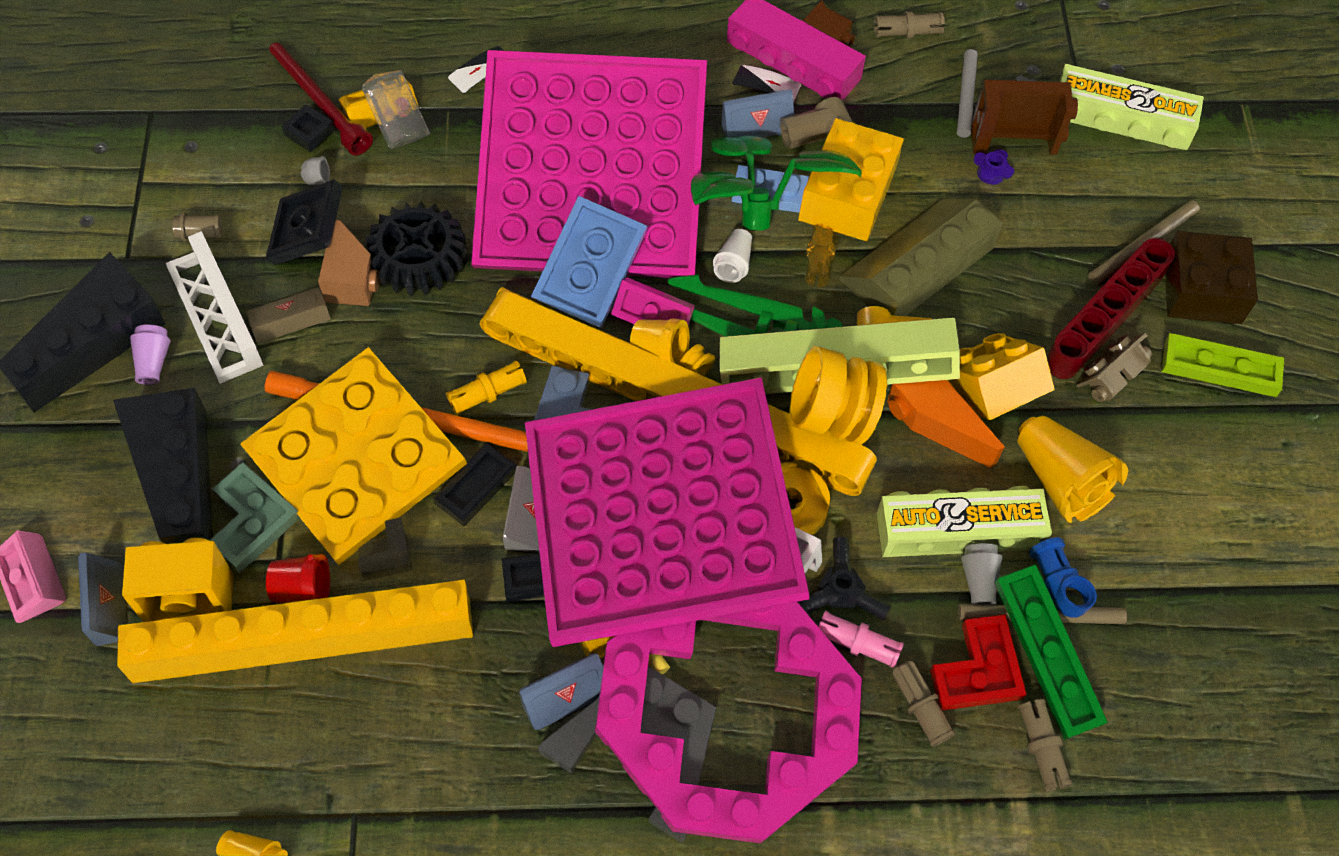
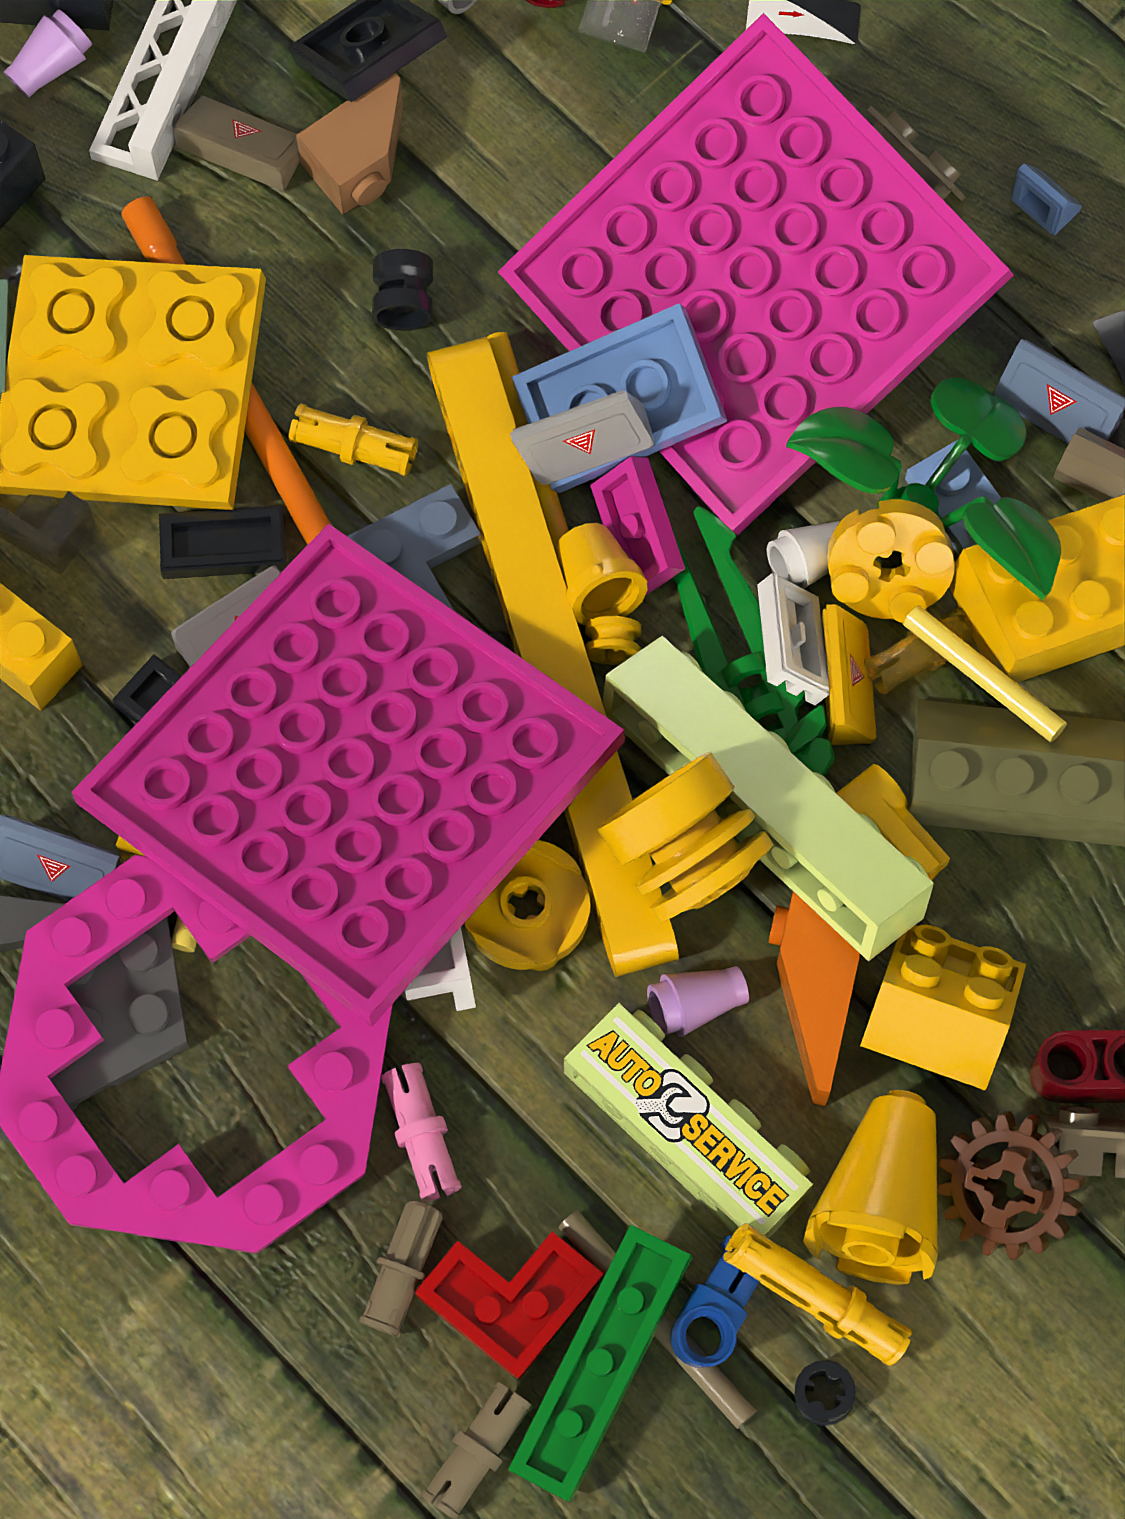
camera: 50 degrees right, 10 degrees up
black gear [365,201,467,297] -> none
black piece [798,537,892,621] -> none
light grey cone [961,543,1003,605] -> none
none -> black wheel [372,249,433,331]
none -> light grey slope [510,390,654,485]
none -> lavender cone [647,966,749,1037]
none -> yellow pin [723,1223,912,1366]
none -> white tile [757,573,830,705]
none -> black bush [794,1360,856,1426]
none -> yellow slope [821,604,877,745]
none -> yellow plate [827,499,955,623]
none -> light yellow bar [903,605,1067,743]
none -> reddish brown gear [937,1111,1085,1260]
none -> medium blue slope [1010,163,1082,236]

